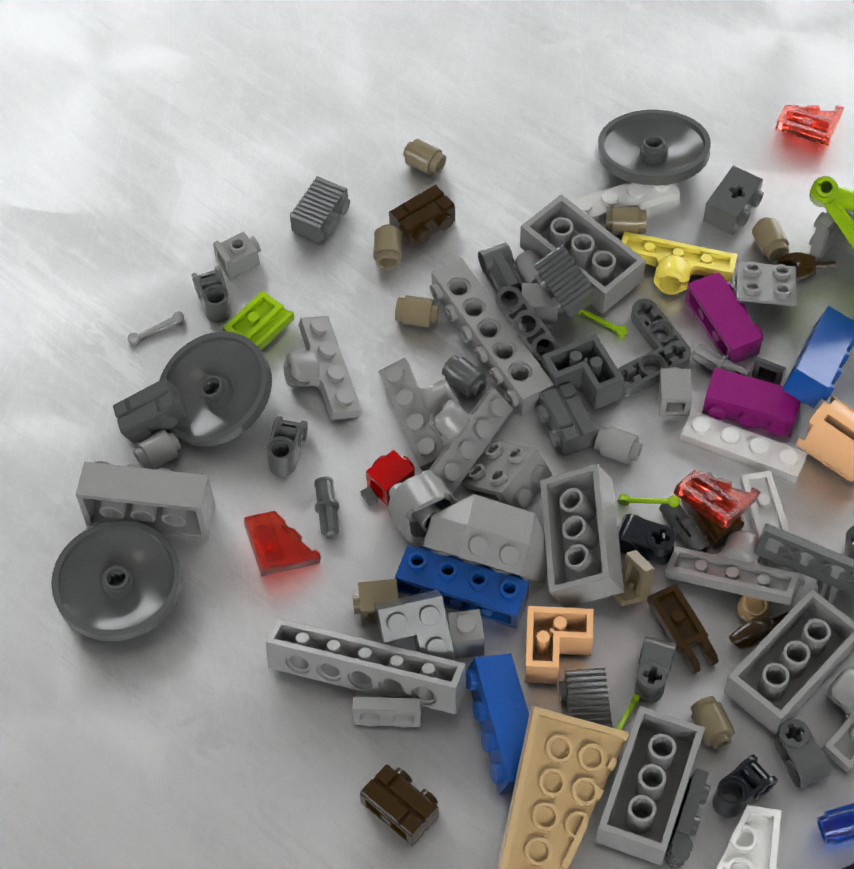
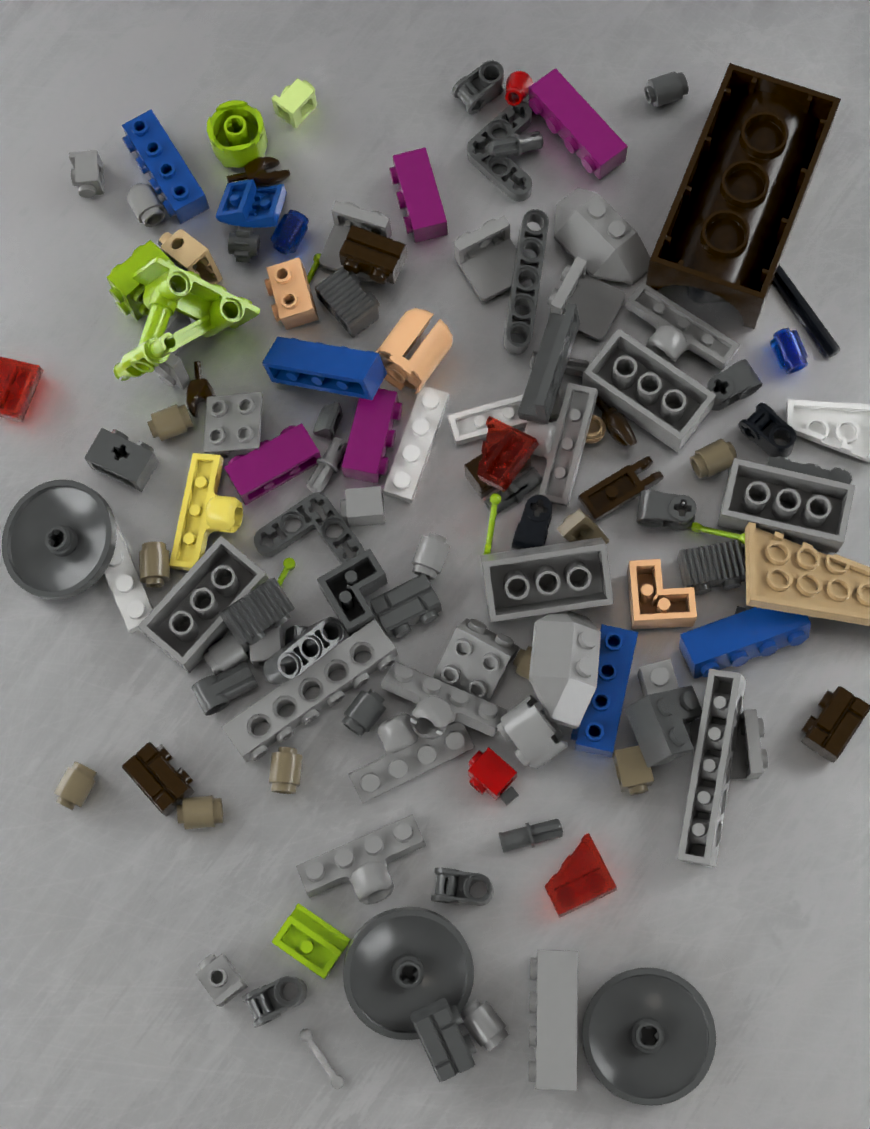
camera: 90 degrees left, 15 degrees up
dark grey brick [290,176,350,243] -> none

